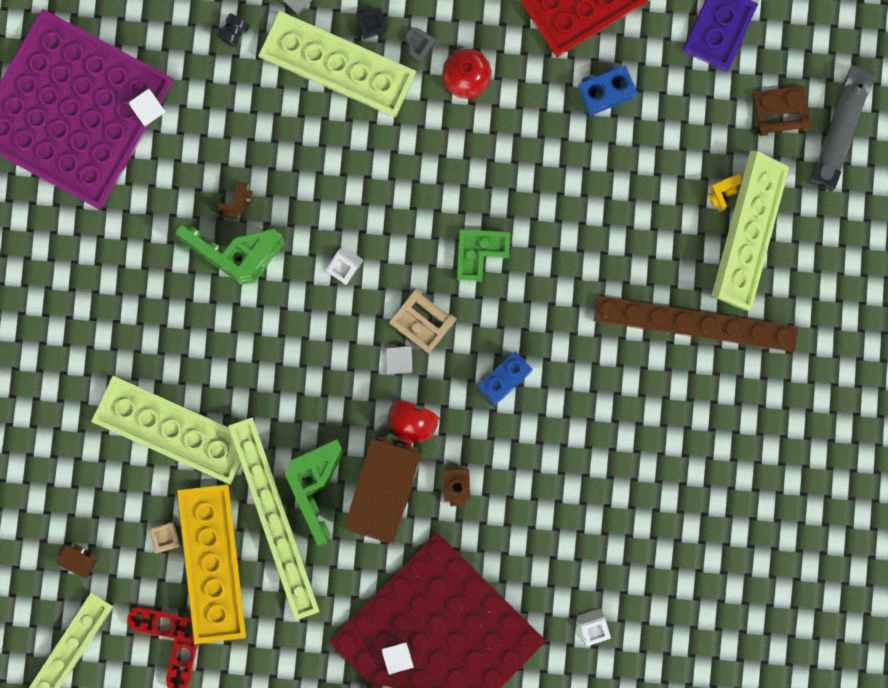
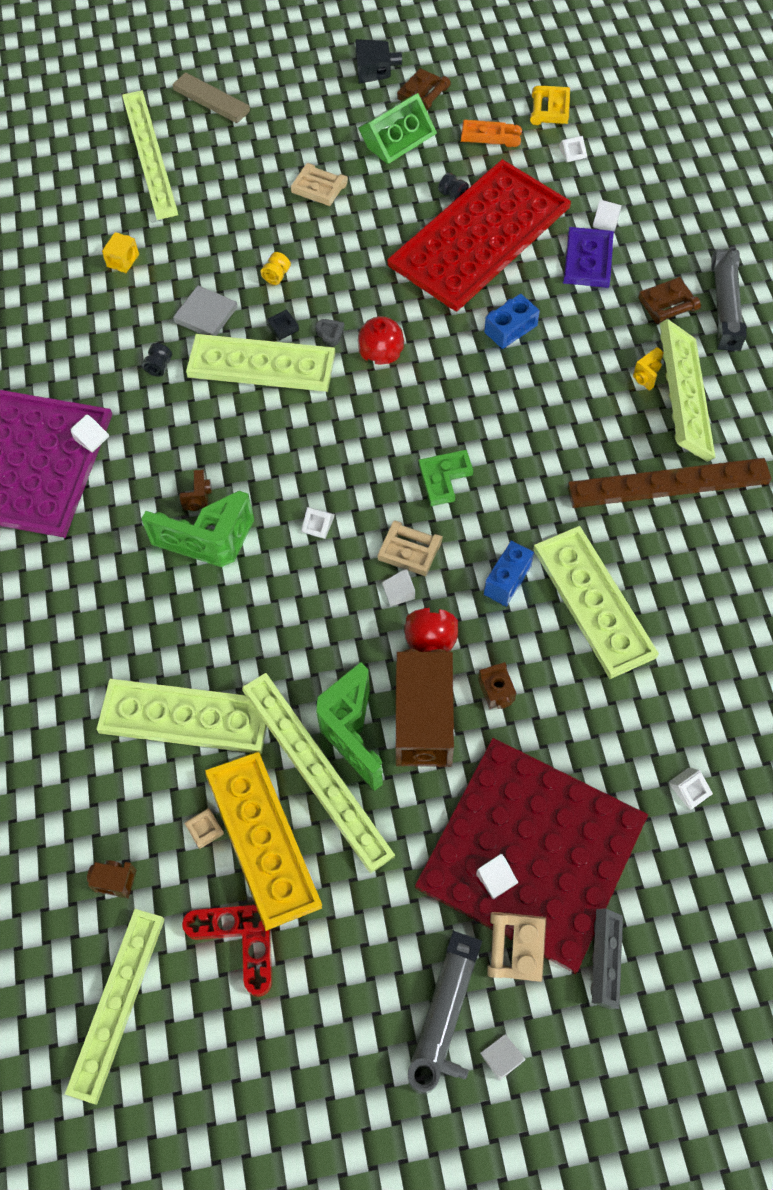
camera: 15 degrees left, 20 degrees down
none -> yellowish green plate [533,526,659,679]

